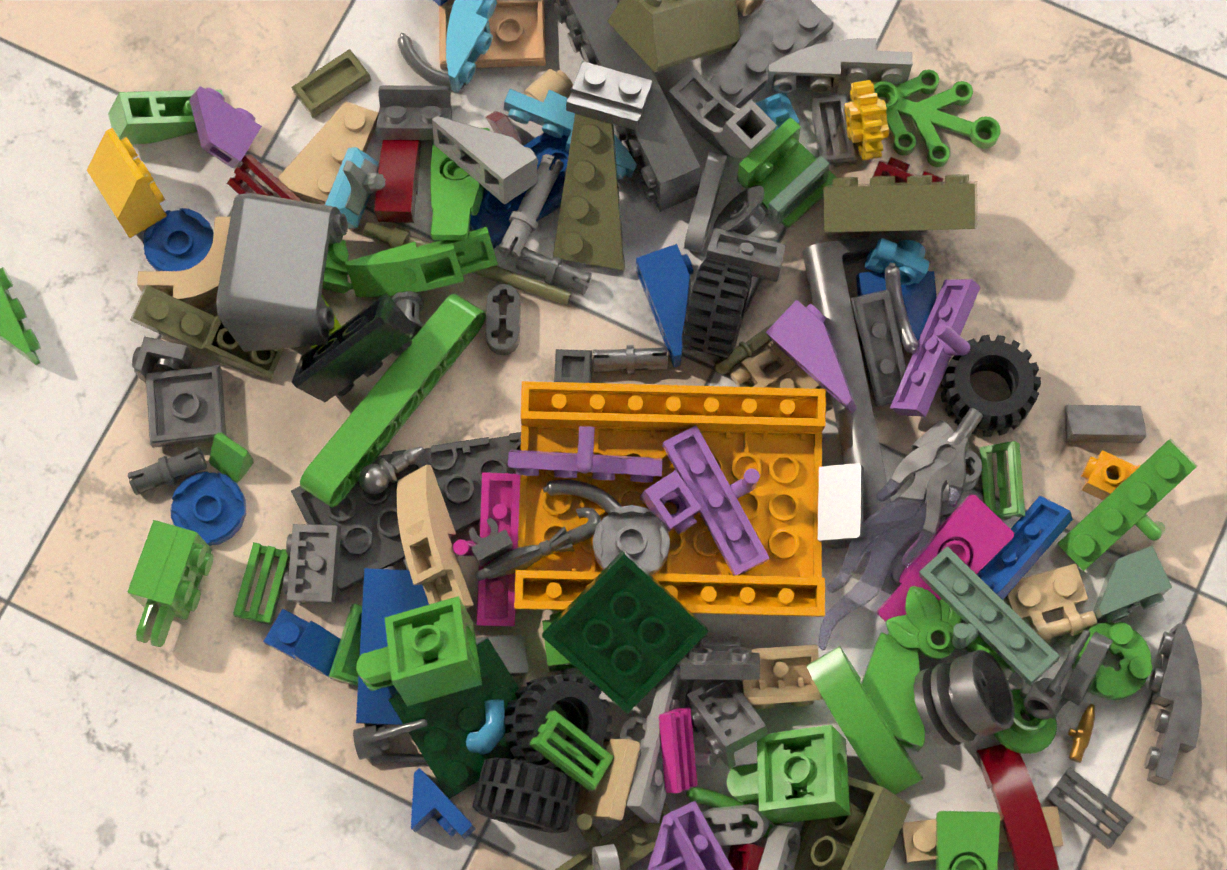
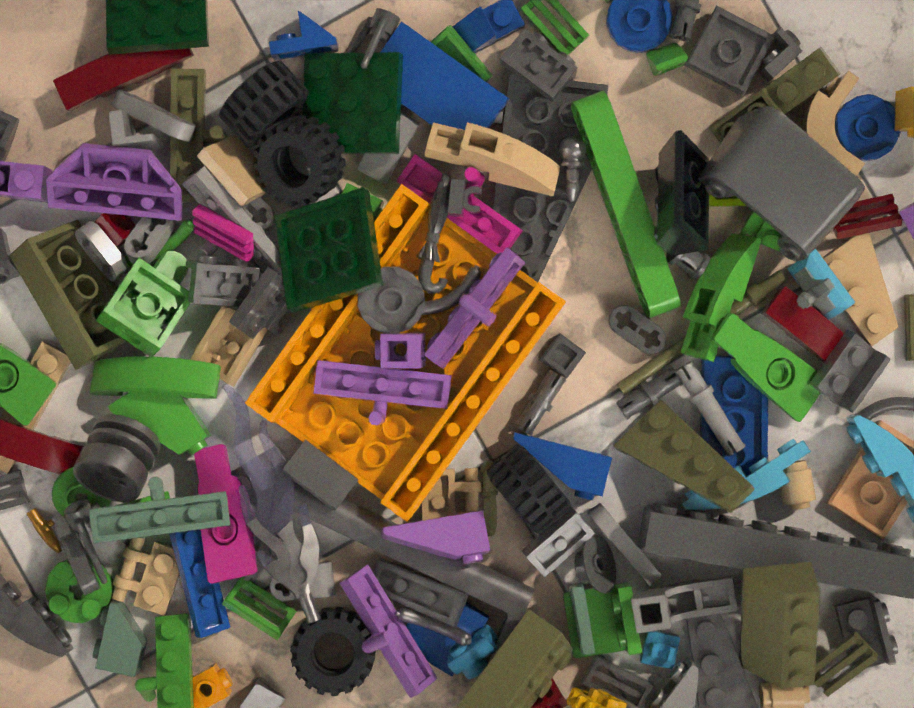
camera: 120 degrees right, 15 degrees up
bright green brick [356,596,482,706] -> none
light grey slope [432,116,538,204] -> none
dark azure arm [466,700,506,755] -> none
tile [486,111,522,145] -> none
bright green tile [529,711,614,790] -> none
plate [566,61,653,130] -> none
bright green plate [886,586,962,659] -> none

